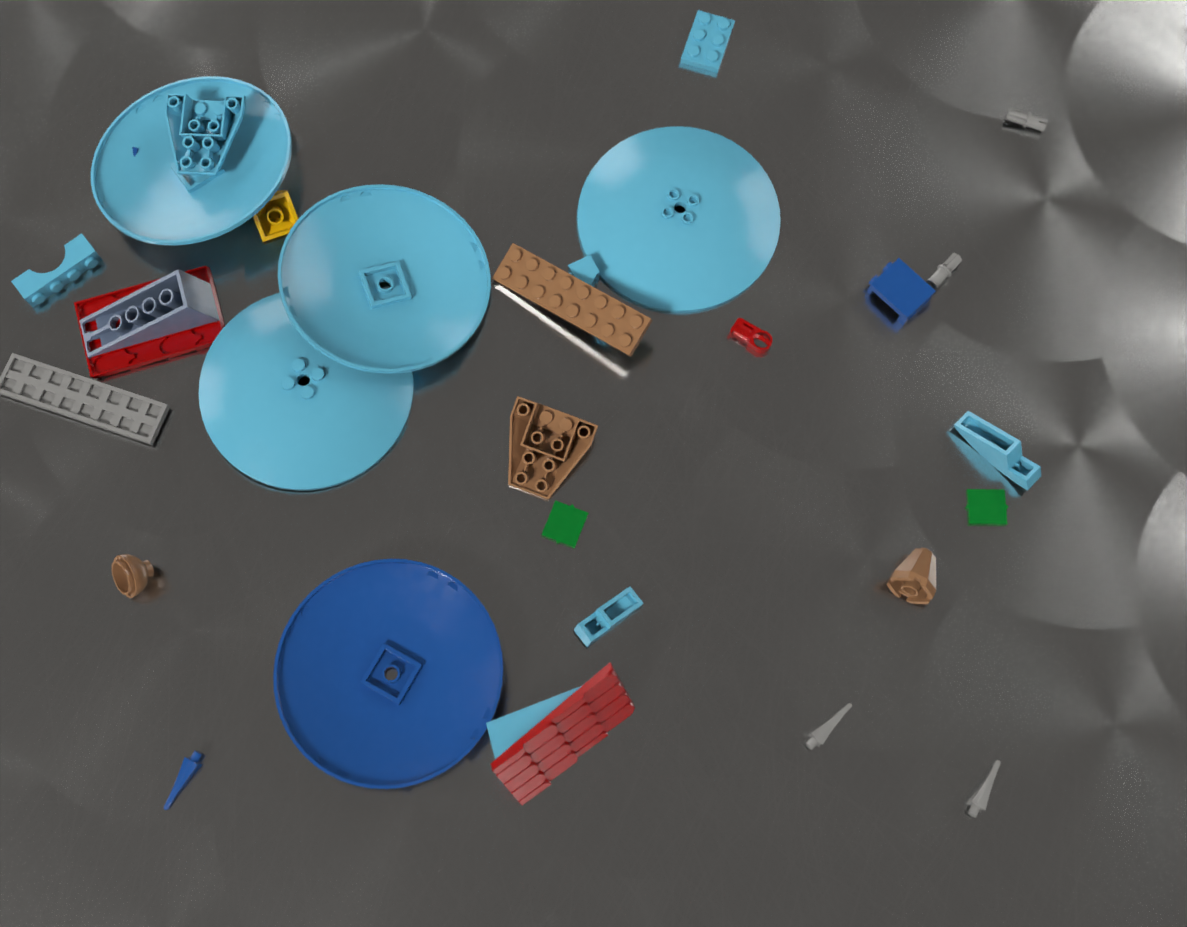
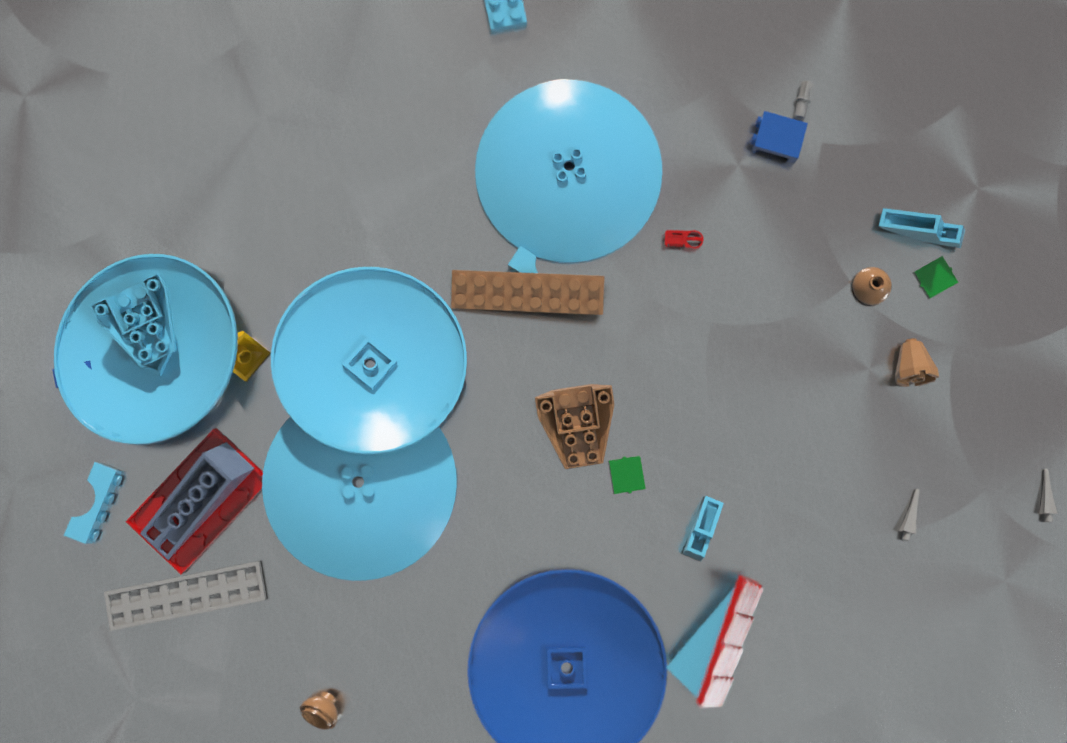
camera: 30 degrees left, 10 degrees up
none -> medium nougat piece [853,267,892,305]

